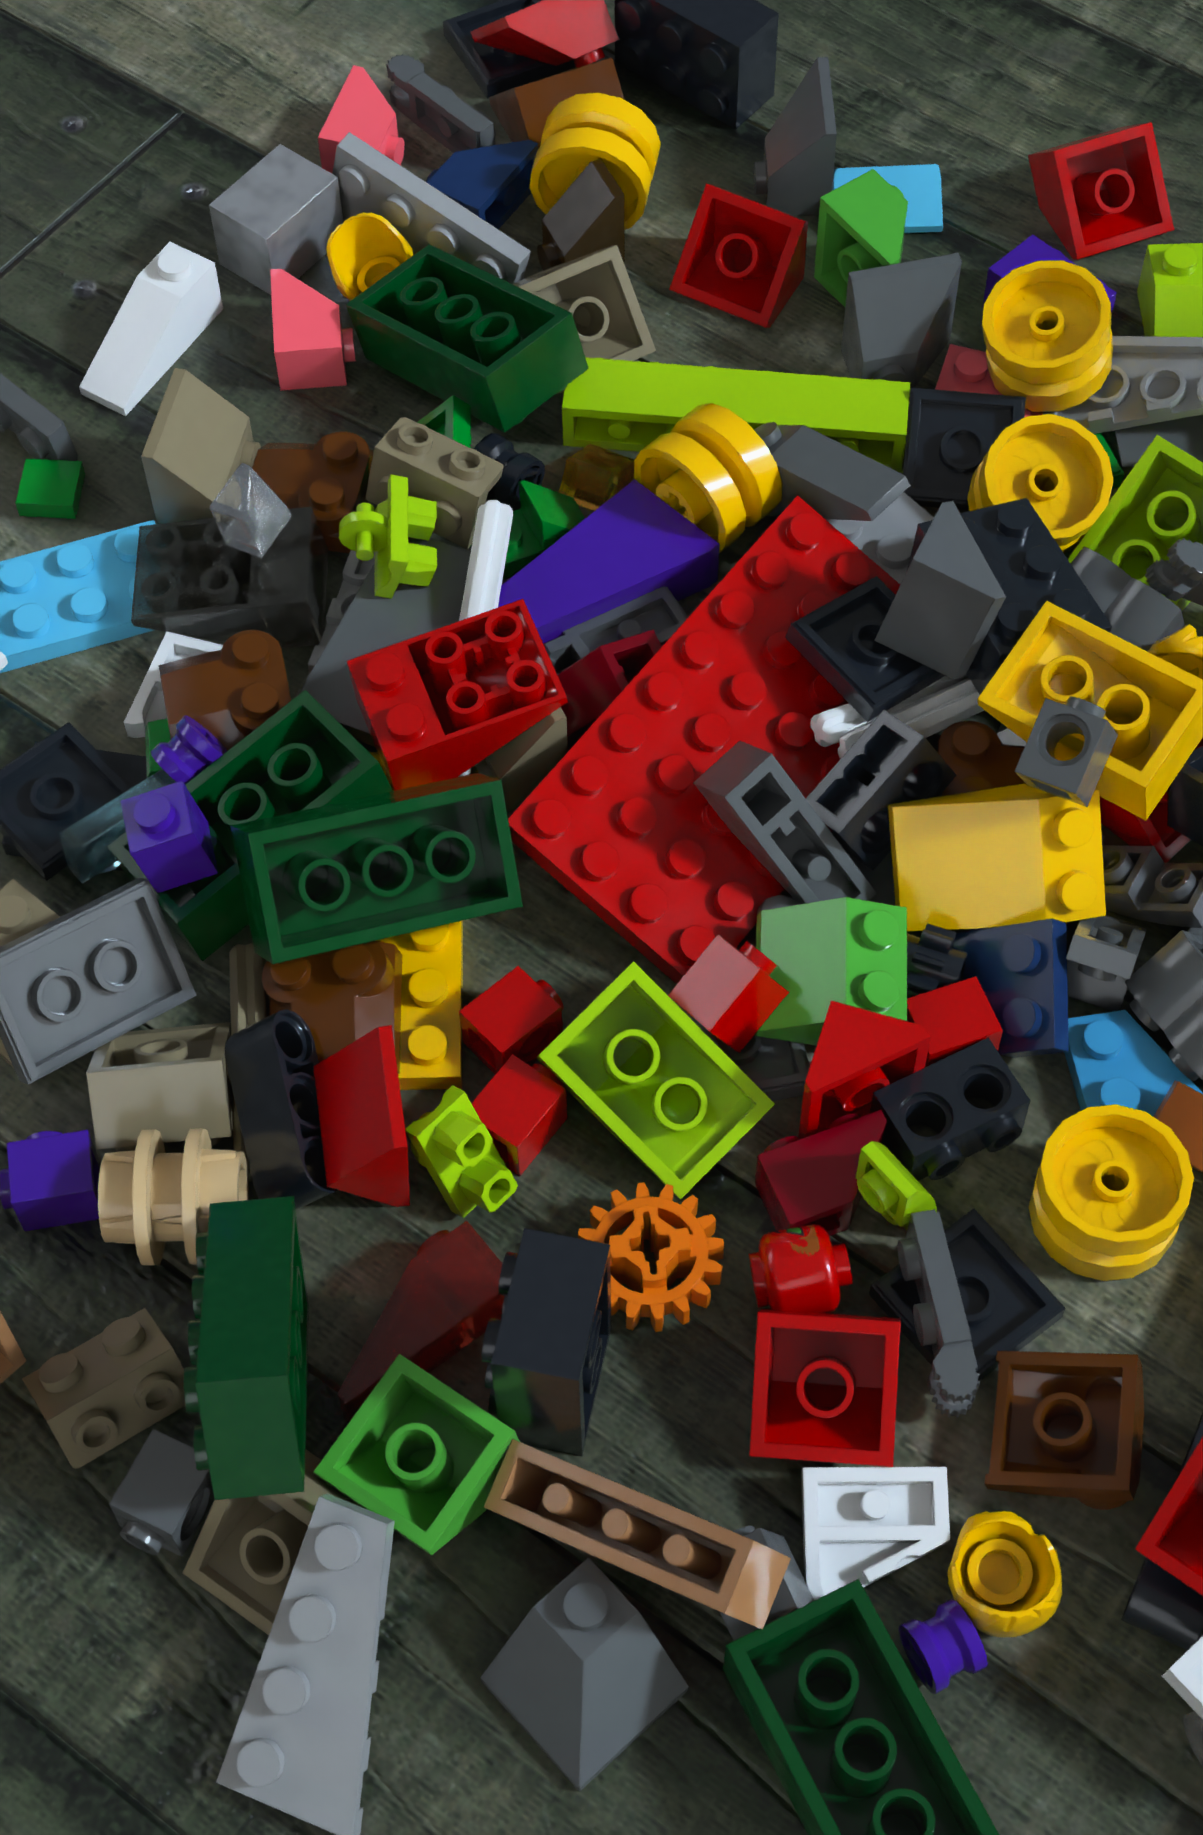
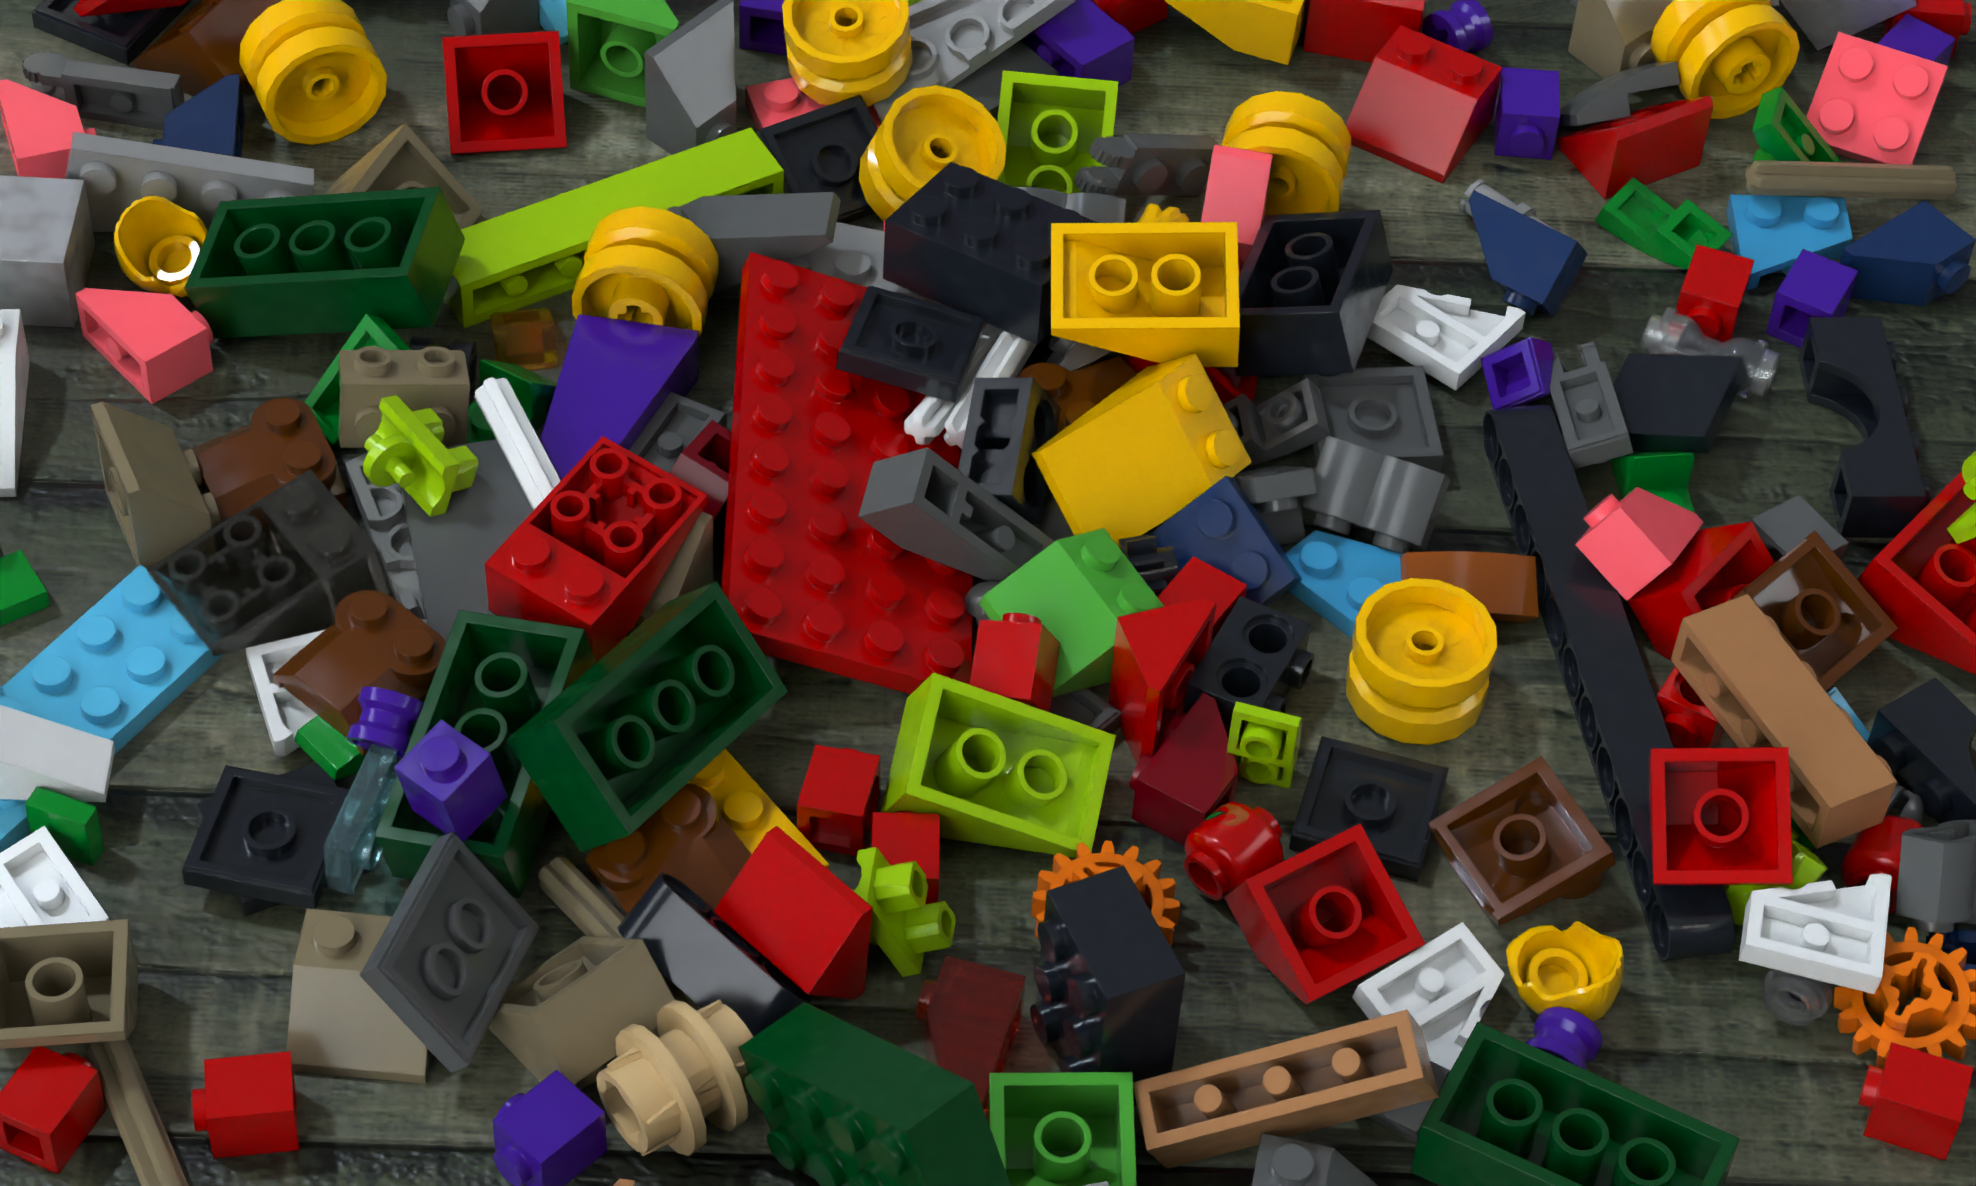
camera: 40 degrees left, 10 degrees down
clear slope [210,463,291,558] -> none
dark brown slope [537,158,625,270] -> none
dark grey slope [874,501,1006,679] -> none
dark grey hinge [897,1209,980,1418] -> none
dark grey brick [1015,696,1118,807] -> none

